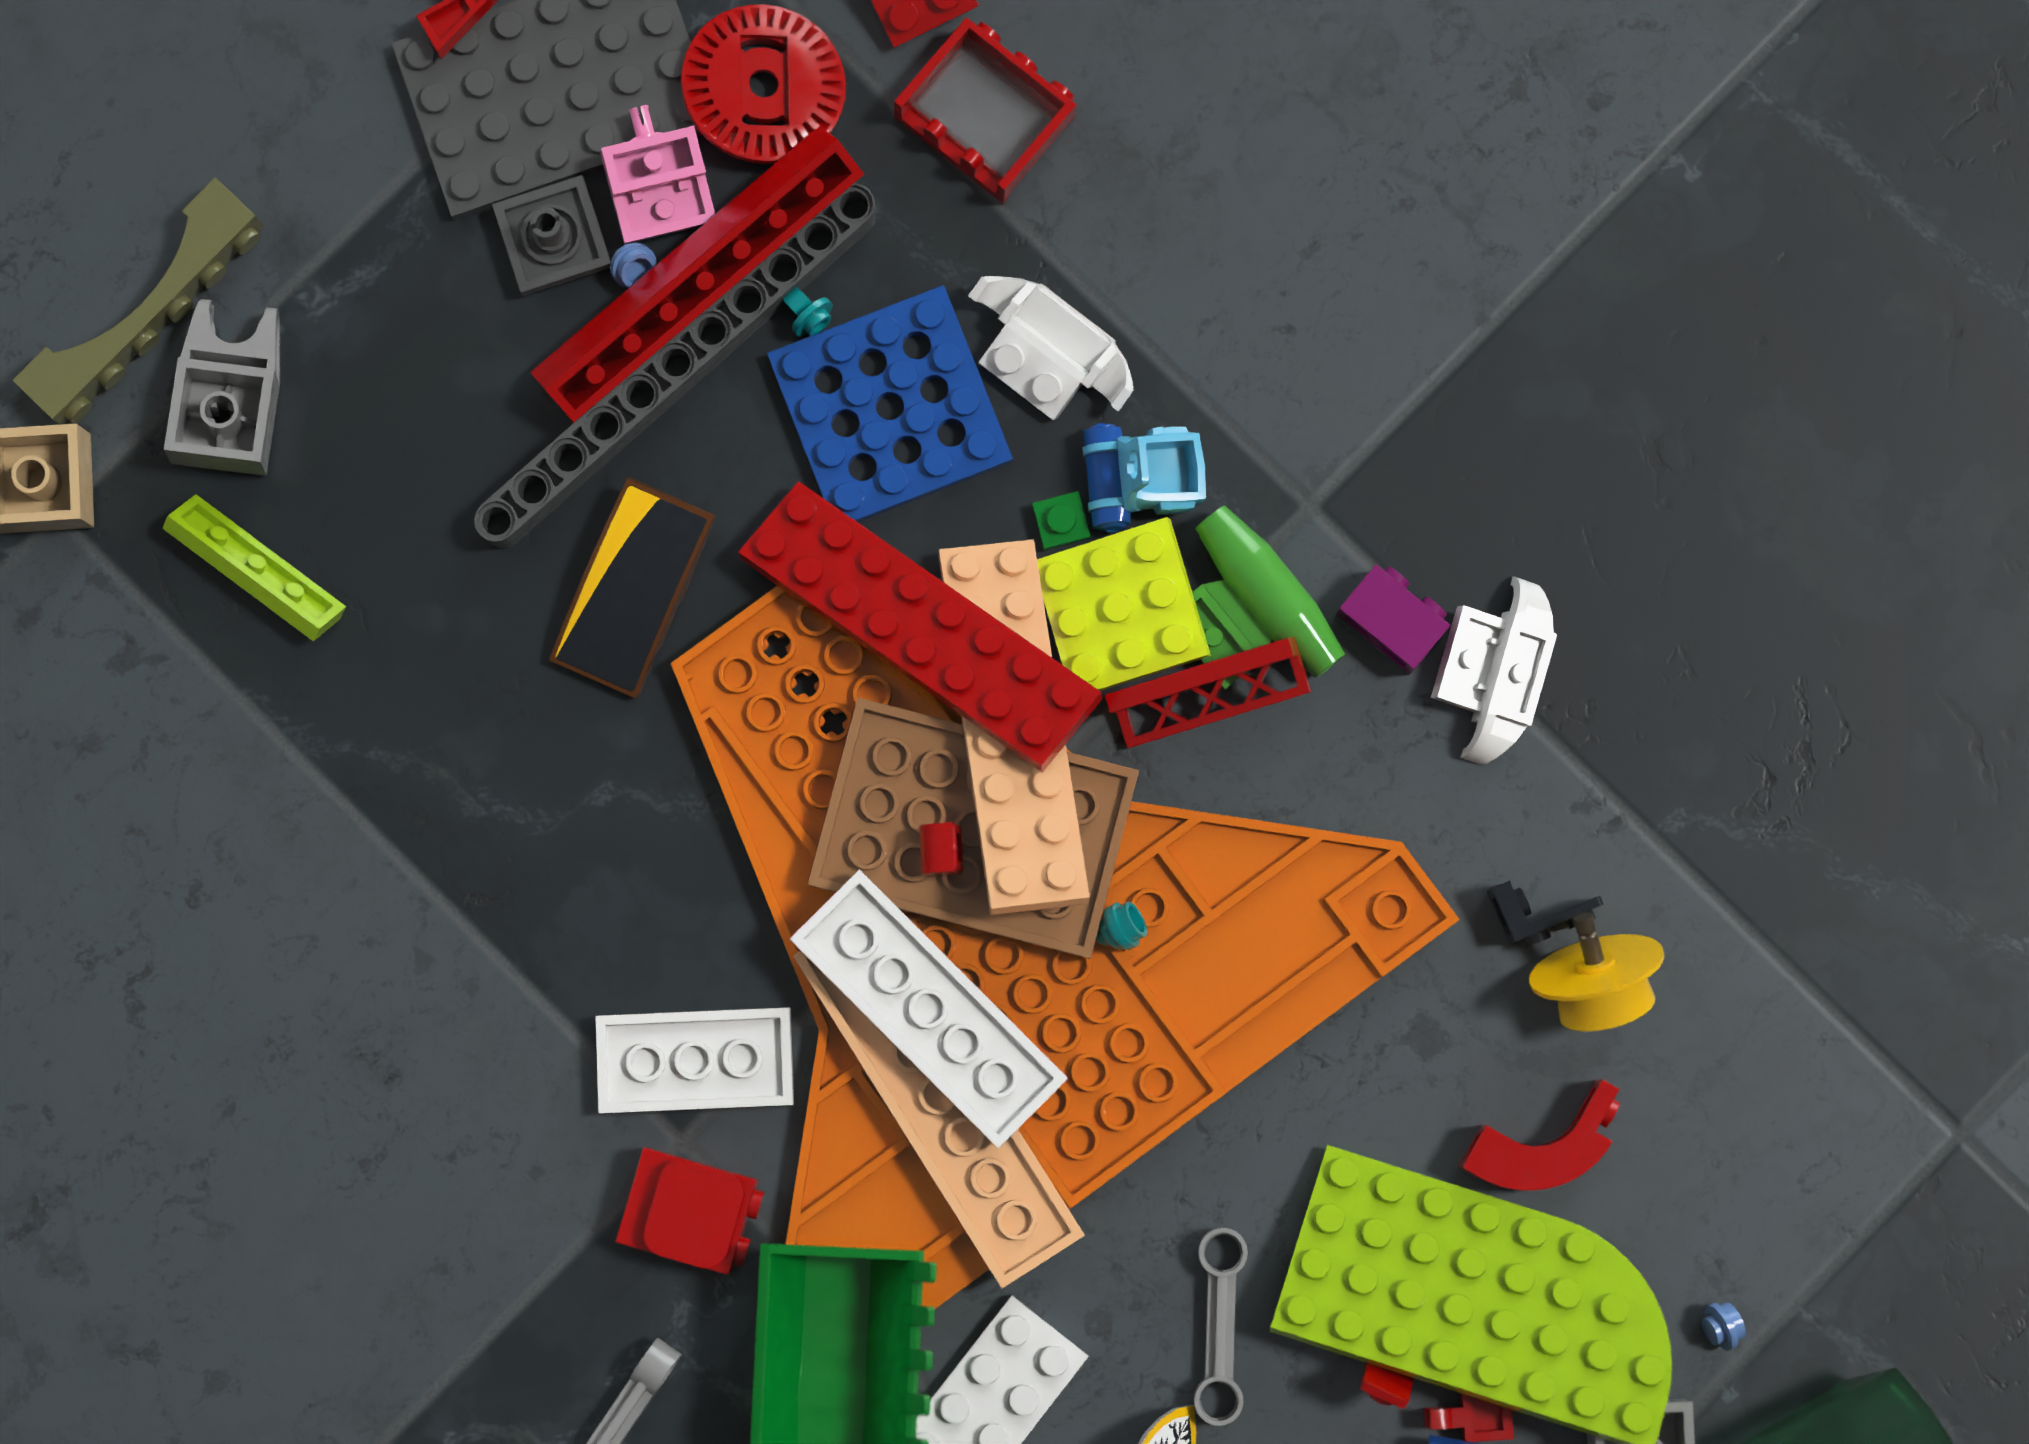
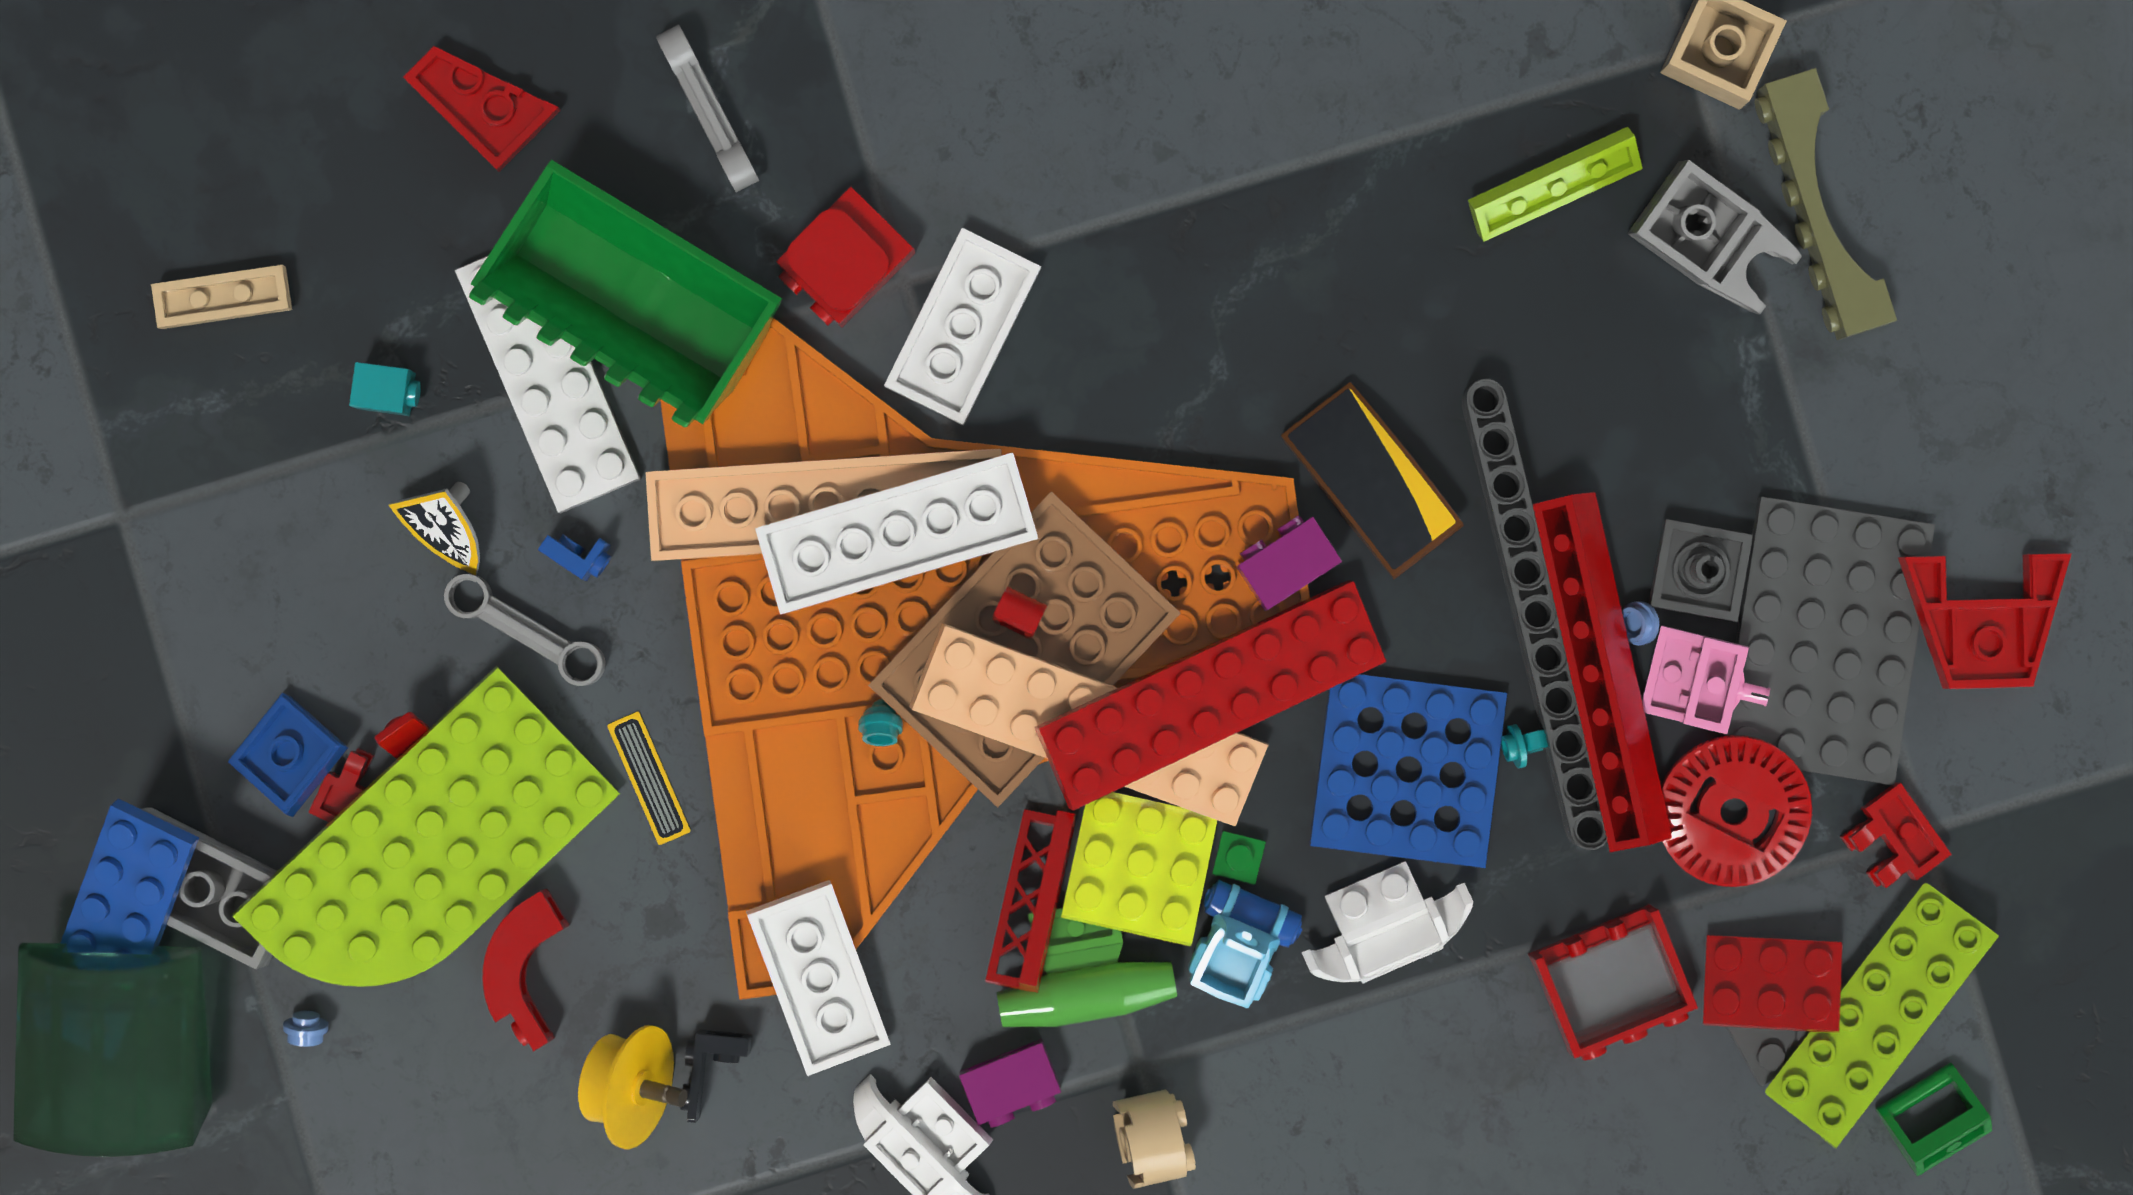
camera: 110 degrees right, 5 degrees up
none -> blue bracket [538,534,612,581]
none -> sticker [607,712,691,845]
none -> white plate [746,880,891,1076]
none -> tan brick [1113,1089,1196,1189]
none -> magenta brick [1236,515,1342,611]

